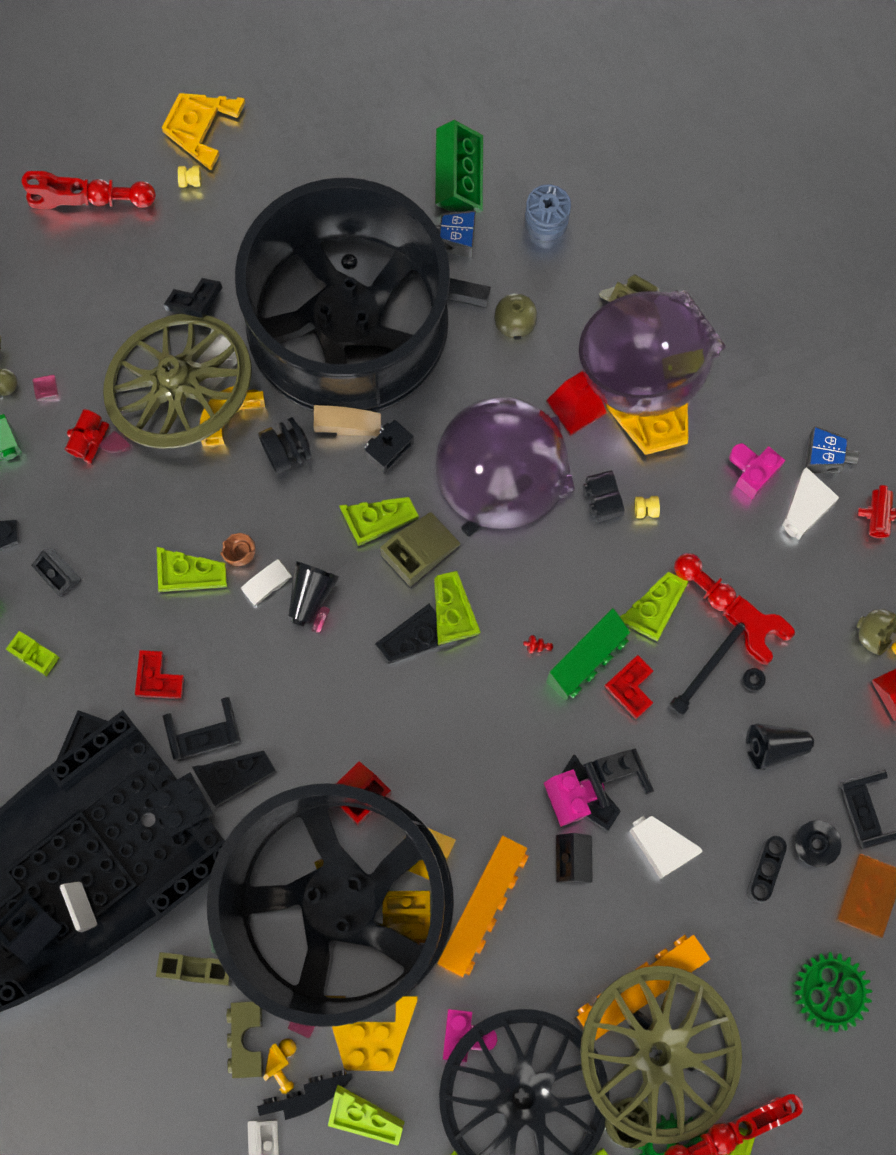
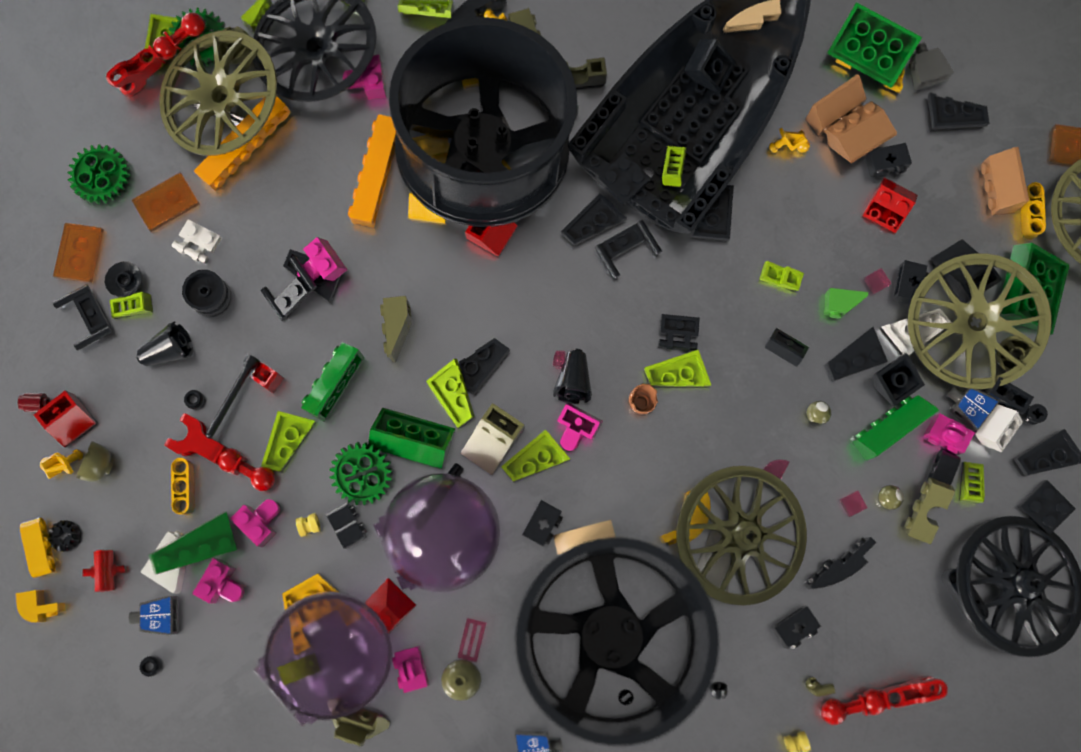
camera: 170 degrees right, 5 degrees up
white slope [60,882,97,933] -> none
red pin [64,409,109,464] -> none
red plate [135,650,184,699] -> none
black plate [164,278,223,318] -> none
white slope [241,559,293,605] -> none
black wheel [258,417,312,475] -> none
black slope [447,278,491,307] -> none
red hair [523,635,553,654] -> none
black panel [556,833,593,883] -> none
red plate [604,655,654,719] -> none
white slope [630,816,703,879] -> none
black beam [747,836,787,904] -> none
none -> lime slope [110,292,153,319]
none -> clear orange tile [132,172,199,232]
none -> black plate [139,656,160,677]
none -> green wedge [149,512,237,575]
none -> yellow beam [171,458,195,516]
none -> white plate [172,220,222,263]
none -> black wheel [182,270,231,316]
none -> dark pink brick [230,499,280,547]
none -> red slope [249,362,284,393]
none -> green gear [329,442,393,505]
none -> green slope [368,407,455,469]
none -> olive slope [380,296,412,362]
none -> dark pink brick [392,646,429,693]
none -> clear pink tile [457,618,486,663]
none -> dark pink brick [557,403,603,451]
none -> black plate [659,314,700,351]
none -> lime slope [662,146,686,187]
none -> black brick [771,606,821,649]
none -> black slope [805,537,877,589]
none -> olive arm [806,677,835,697]
none -> olive piece [807,401,831,424]

